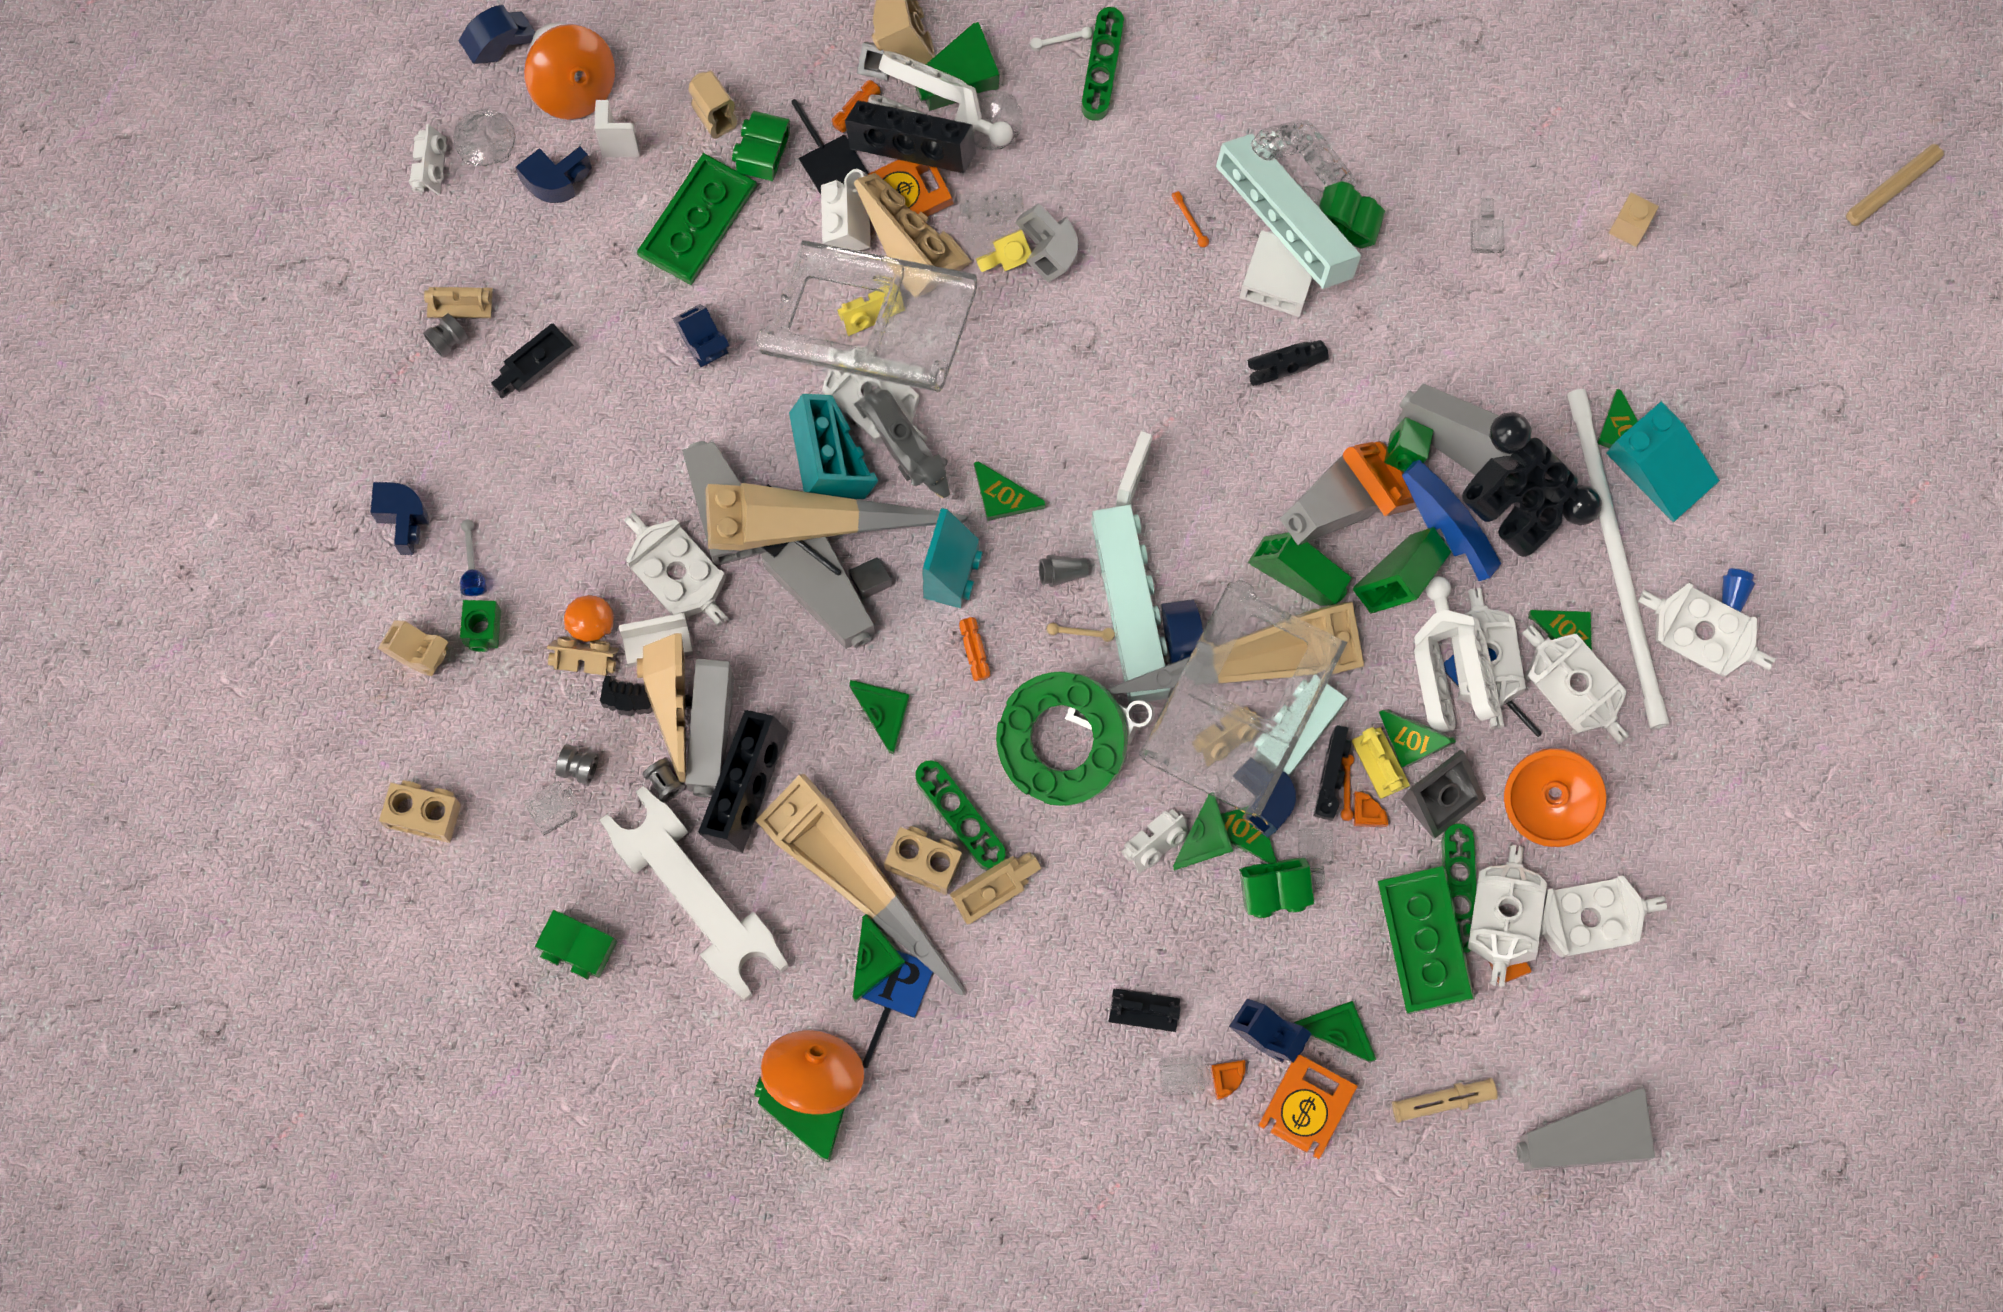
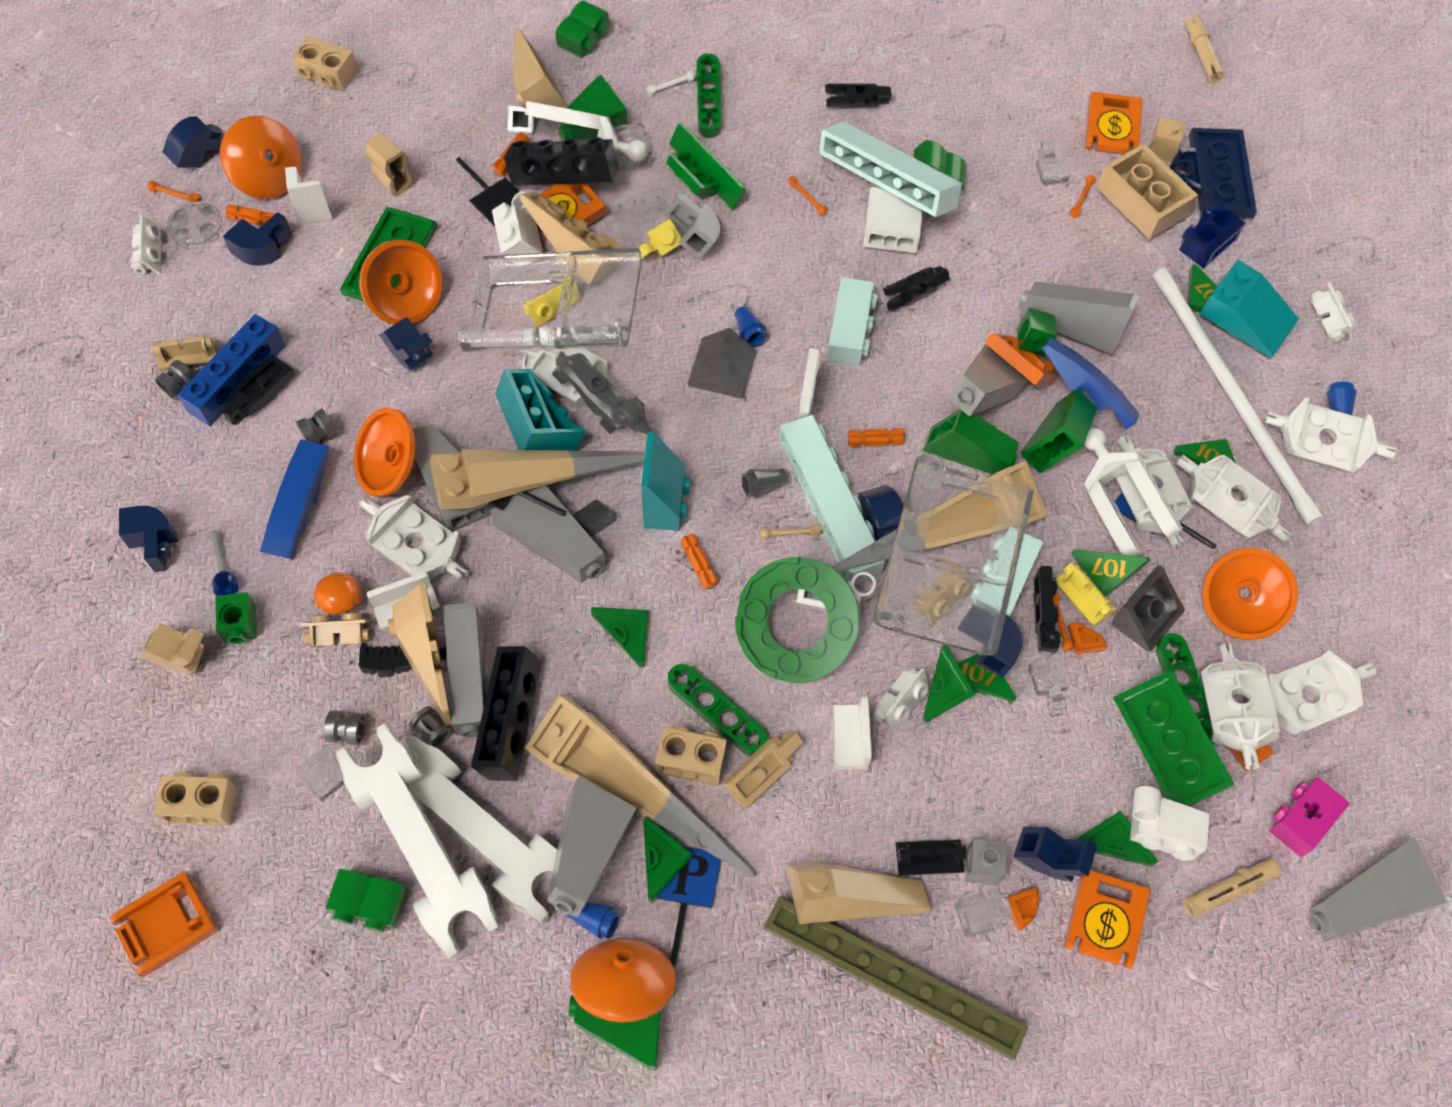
camera: 10 degrees left, 10 degrees down
green brick [732,111,790,181] -> none
green tile [974,461,1045,521] -> none
green brick [1239,858,1314,918] -> none
clear beam [1251,119,1357,188] -> none
black connector [1462,412,1602,557] -> none
tan axle [1846,144,1944,226] -> none
none -> orange container [110,871,218,977]
none -> orange hinge [147,181,200,205]
none -> blue brick [177,314,286,426]
none -> orange axle [225,204,275,226]
none -> blue slope [260,439,330,559]
none -> flat silver wheel [296,409,337,443]
none -> white piece [336,723,501,957]
none -> orange dish [354,408,416,497]
none -> orange dish [359,240,442,325]
none -> light grey slope [547,776,637,918]
none -> blue cone [567,902,620,939]
none -> green bracket [666,123,746,209]
none -> flat silver slope [688,328,756,399]
none -> blue cone [734,306,767,347]
none -> olive plate [763,896,1028,1061]
none -> tan wedge [786,861,931,924]
none -> black hinge [825,83,892,107]
none -> light aqua brick [826,277,877,366]
none -> white panel [833,697,872,770]
none -> orange axle [847,428,905,447]
none -> light grey brick [965,839,1007,886]
none -> orange hinge [1069,174,1096,219]
none -> orange container [1085,91,1143,154]
none -> tan brick [1096,143,1198,240]
none -> white hinge [1130,786,1210,861]
none -> dark blue plate [1169,128,1257,218]
none -> clear blue brick [1179,204,1246,269]
none -> tan pin [1184,14,1225,83]
none -> dark pink brick [1269,776,1350,857]
none -> white hinge [1310,282,1356,342]

